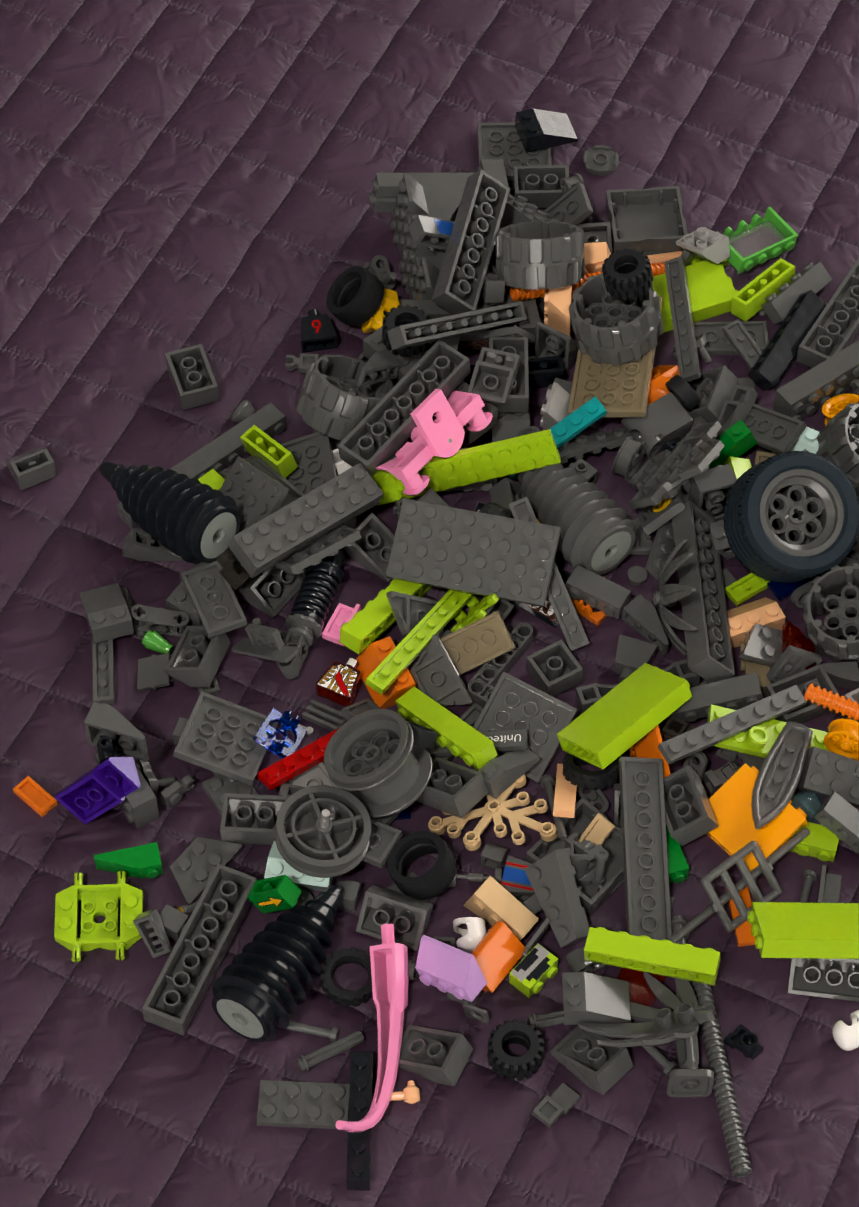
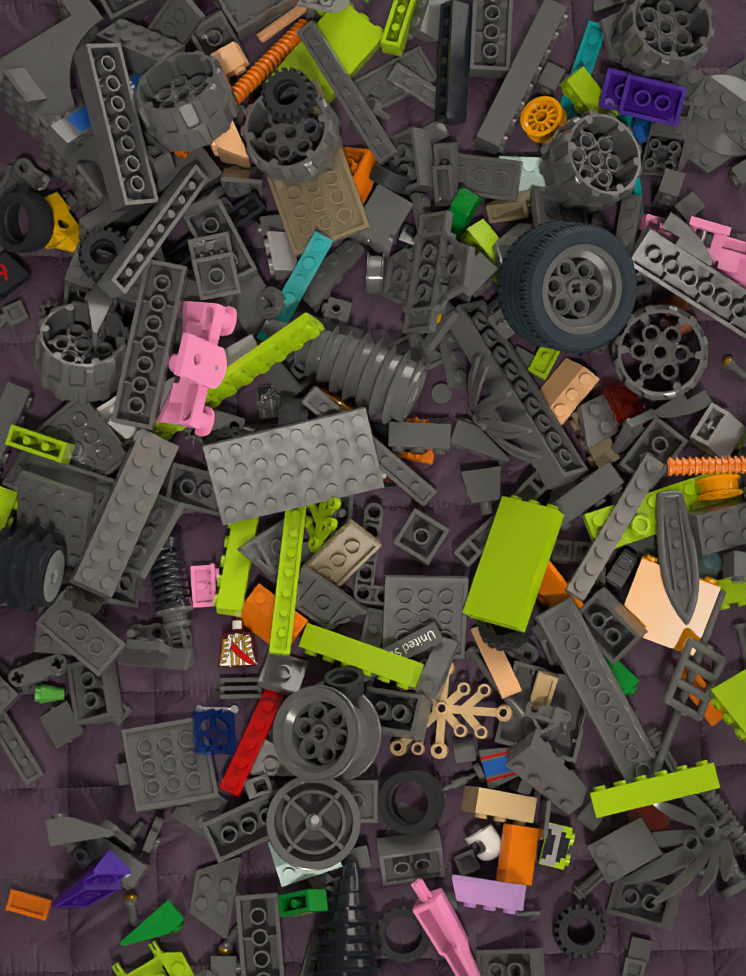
camera: 30 degrees left, 25 degrees up
none -> dark grey piece [123,893,138,926]

